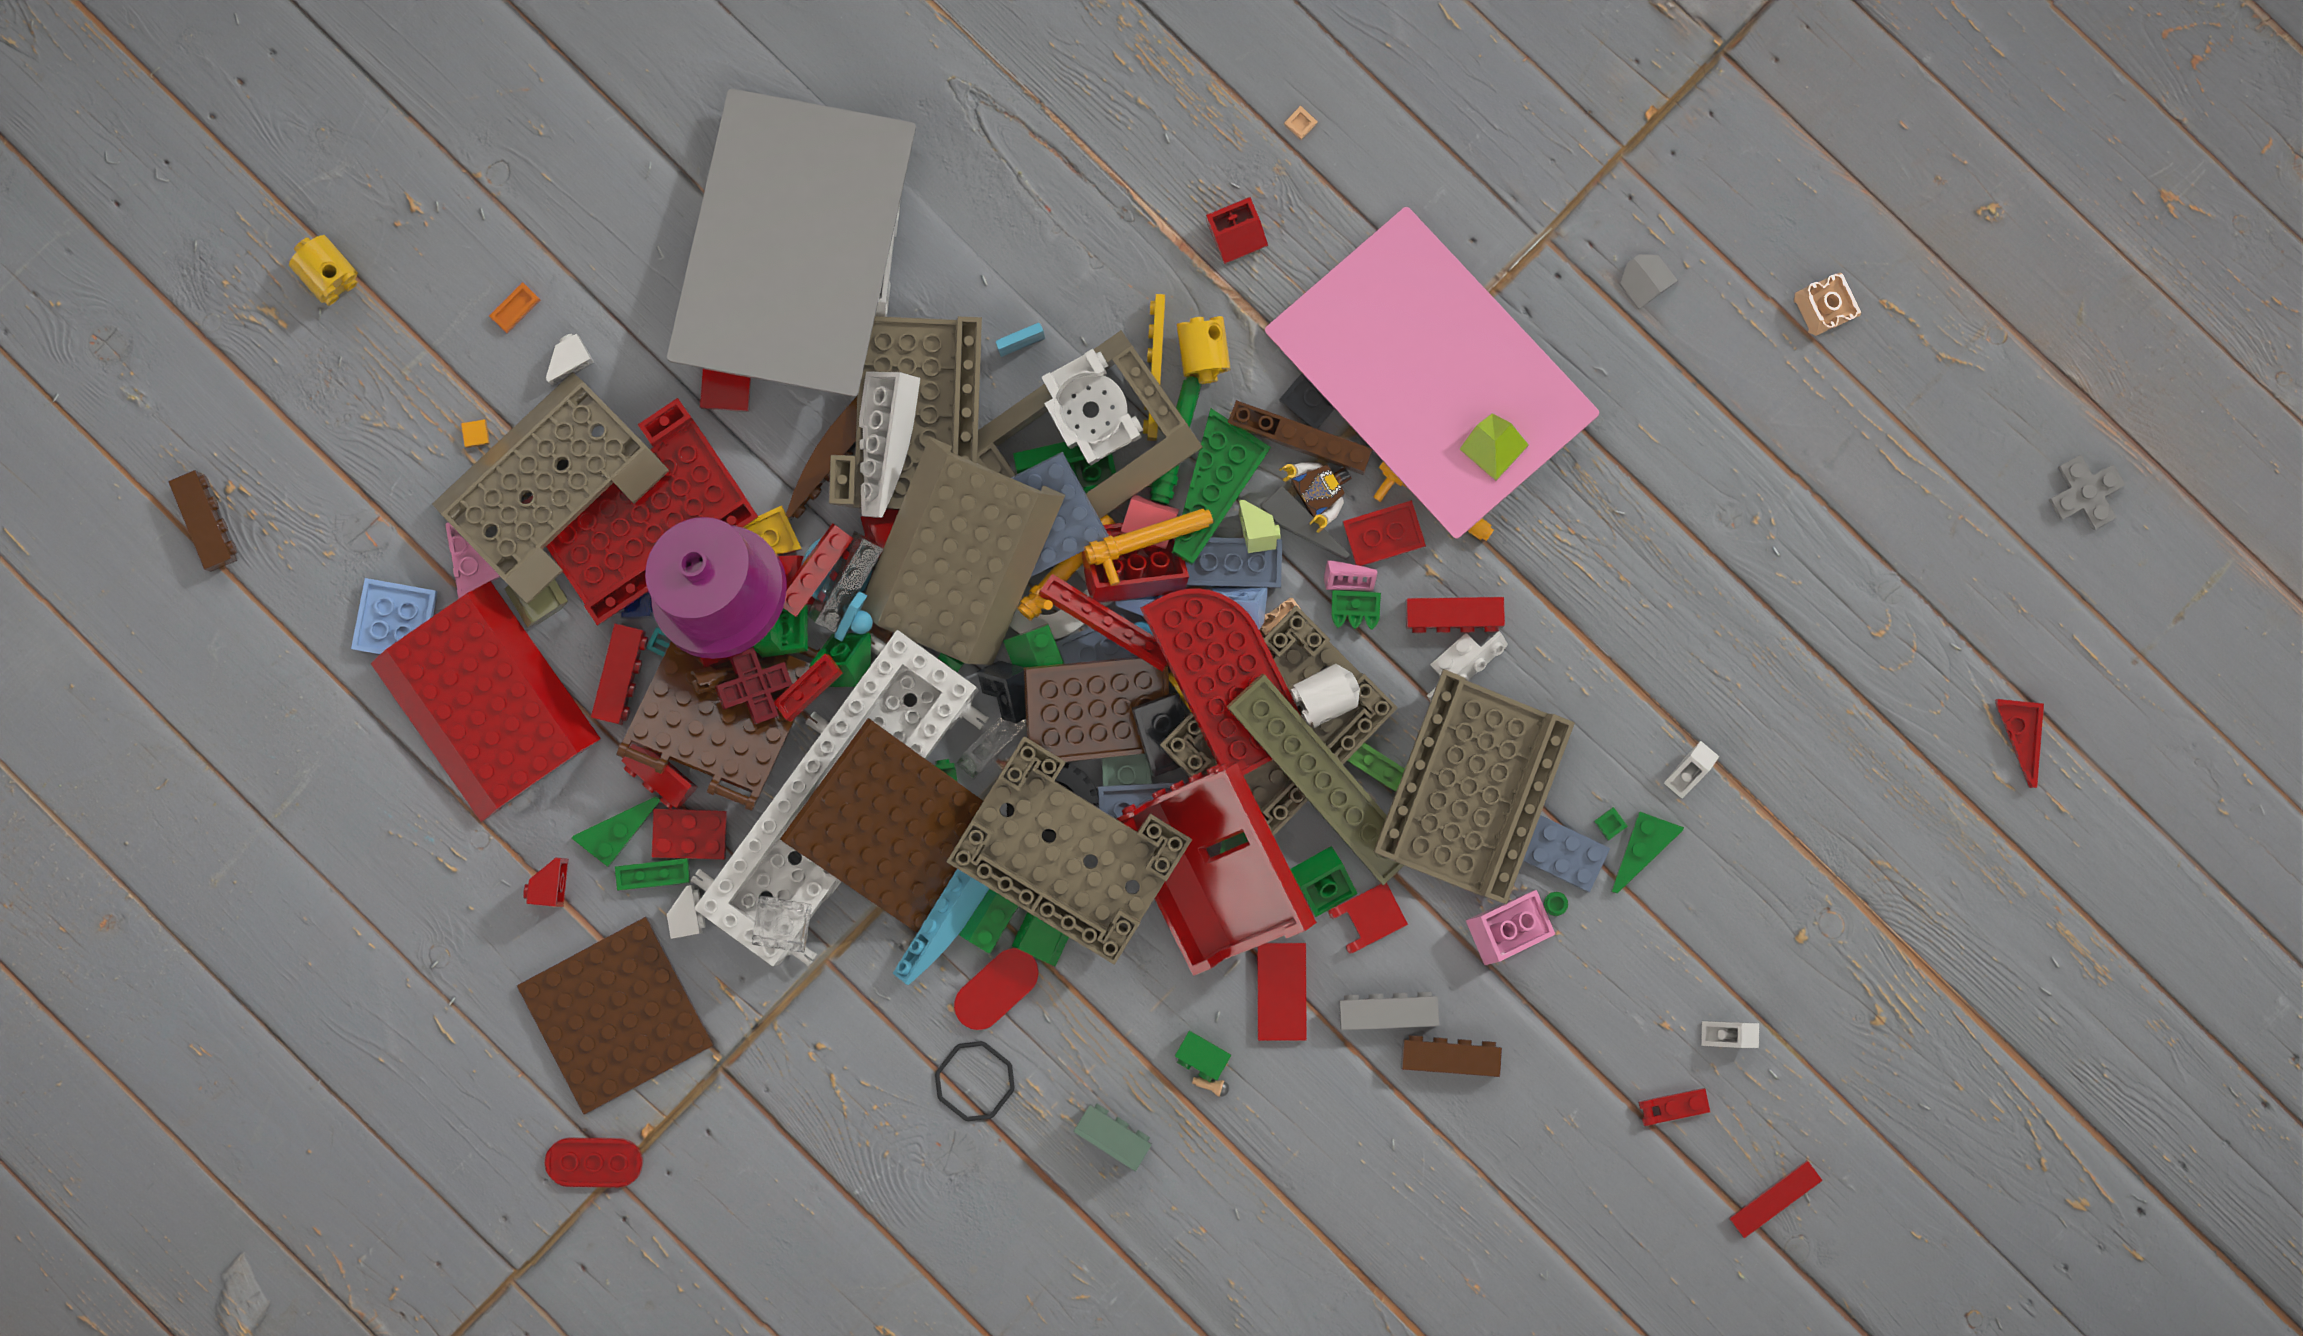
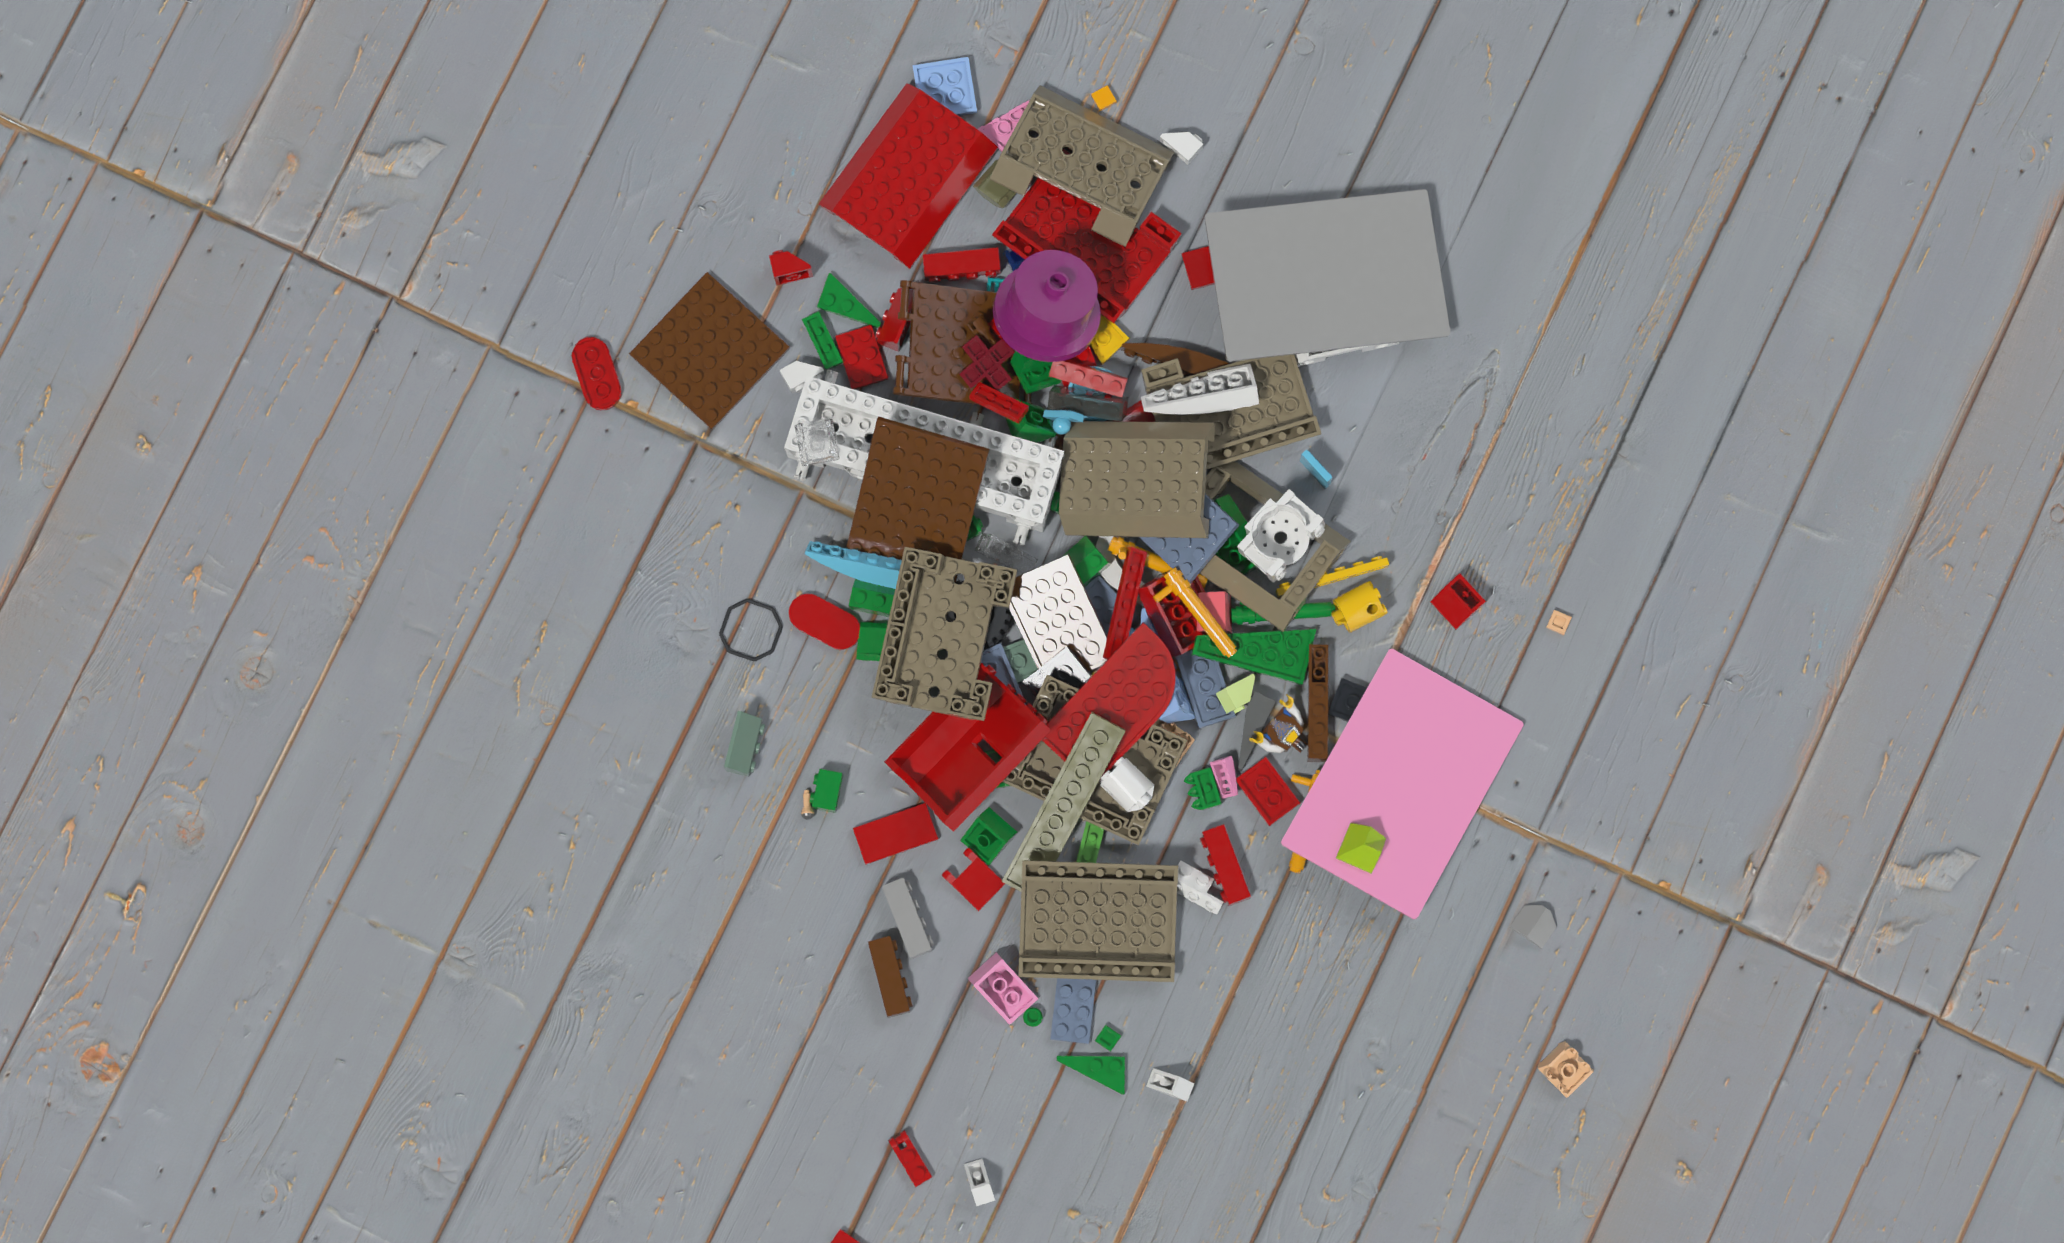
camera: 70 degrees right, 5 degrees down
orange tile [489,282,541,333] -> none
black panel [977,661,1026,724] -> none

